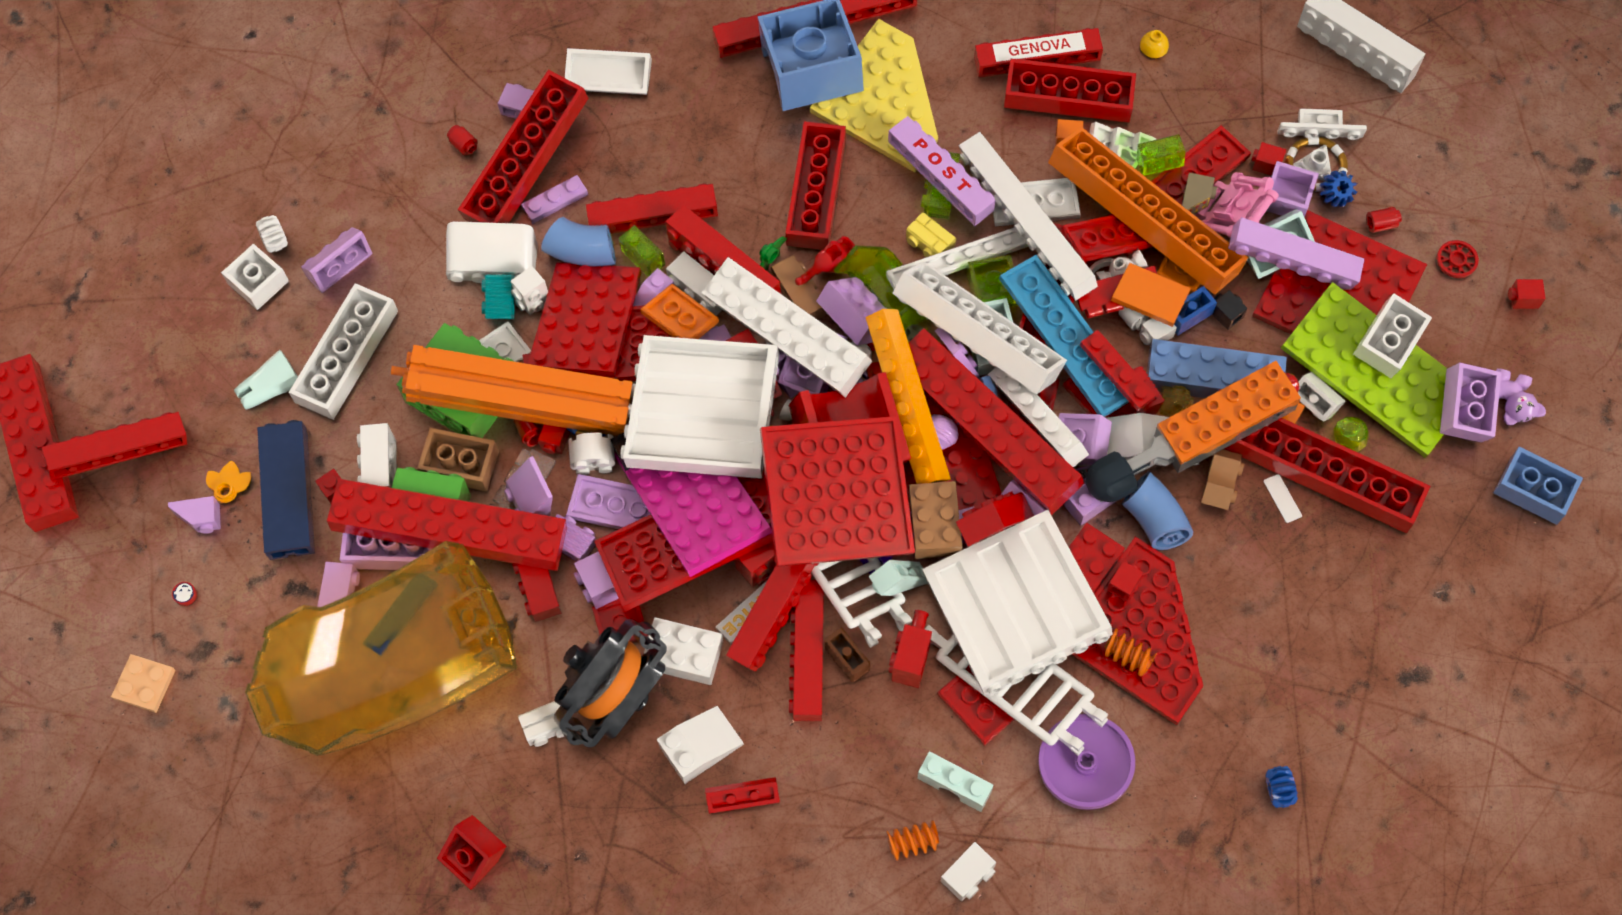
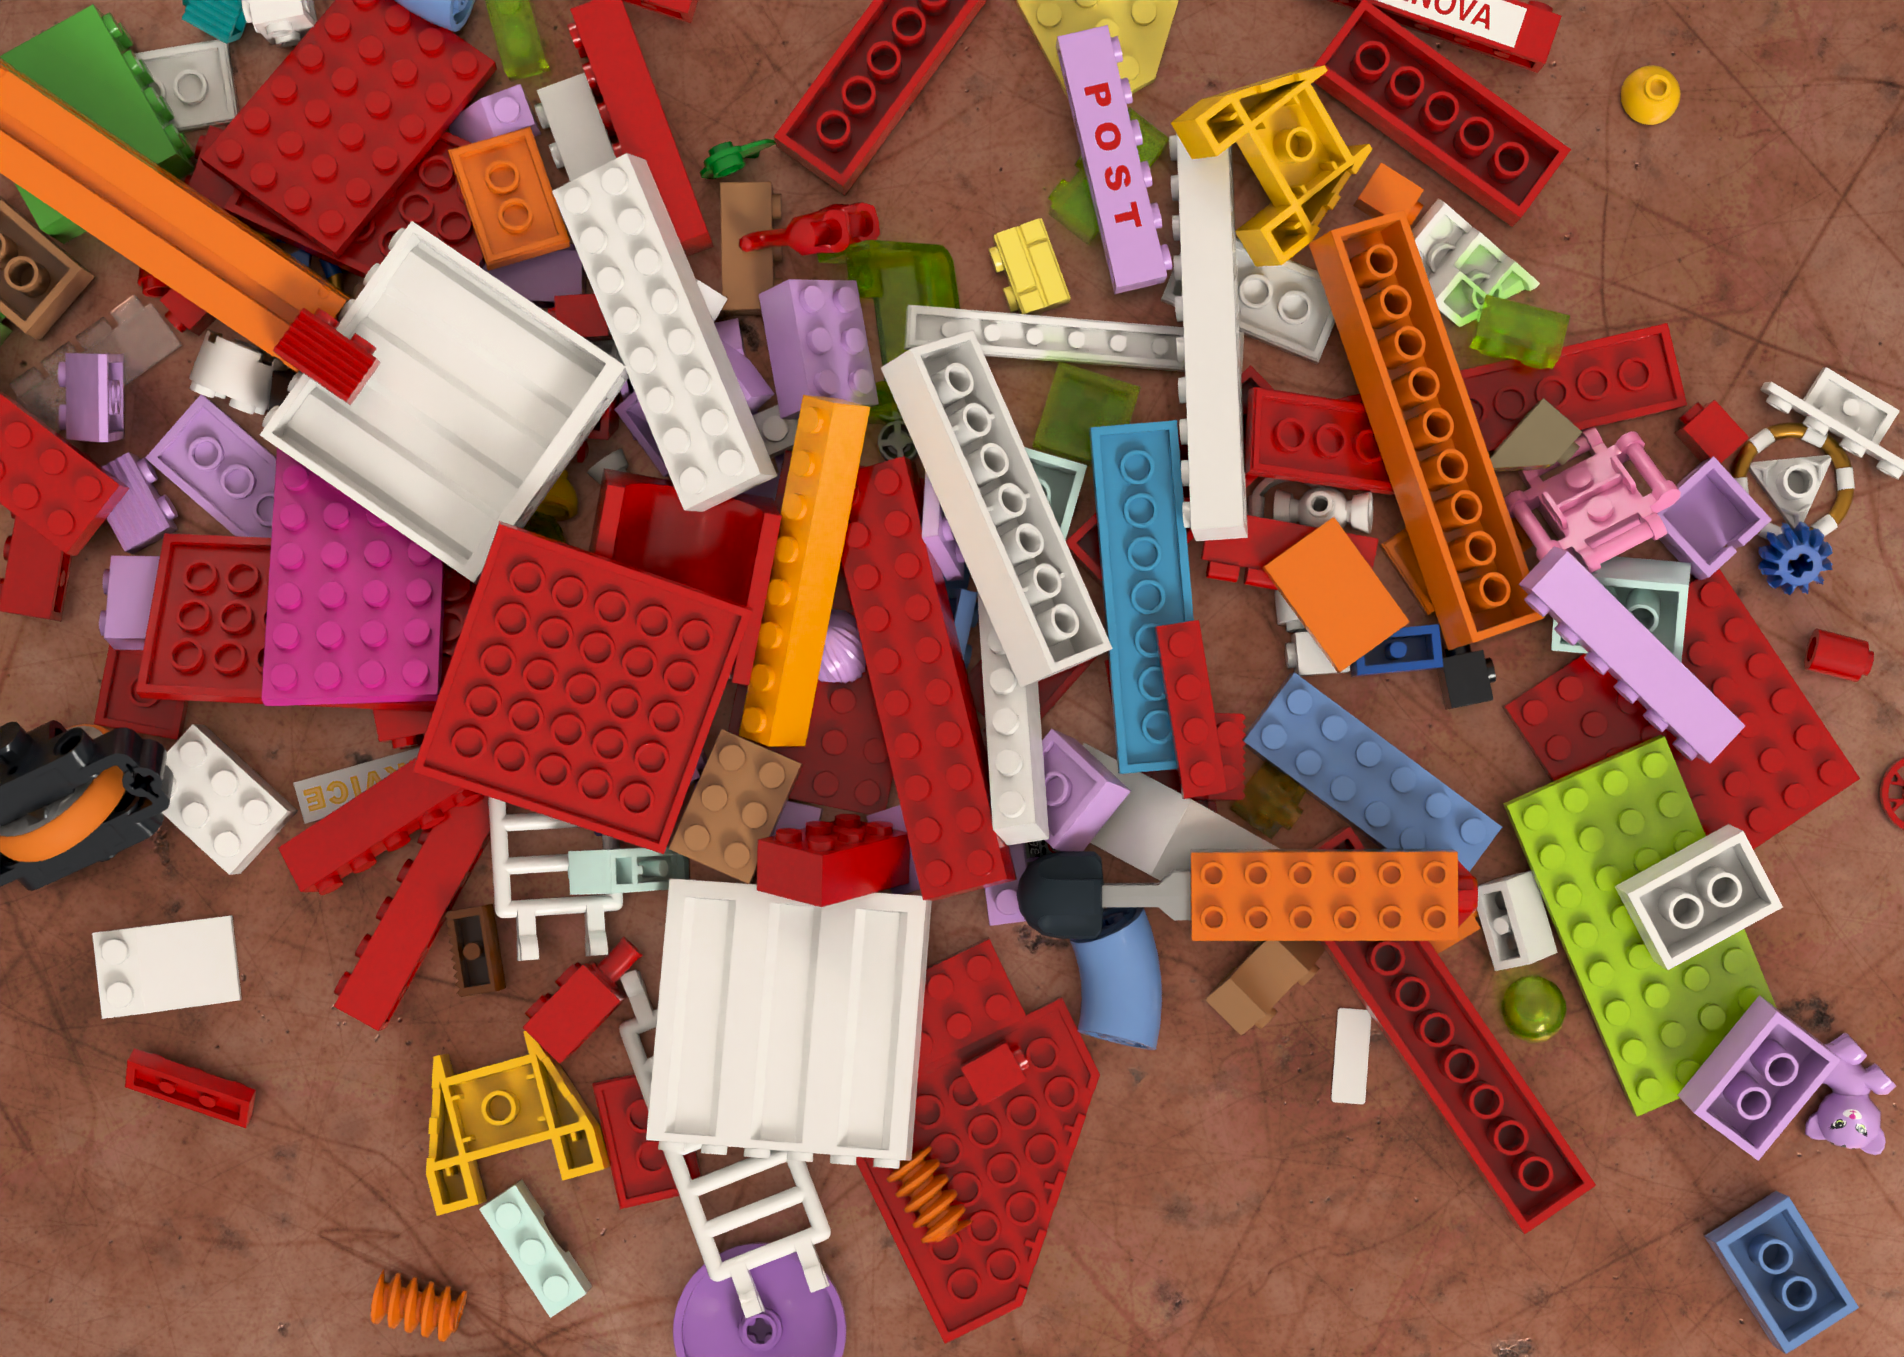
camera: 25 degrees right, 20 degrees up
none -> red brick [273,308,381,406]
none -> yellow wedge [426,1031,610,1216]
none -> yellow wedge [1171,65,1372,267]

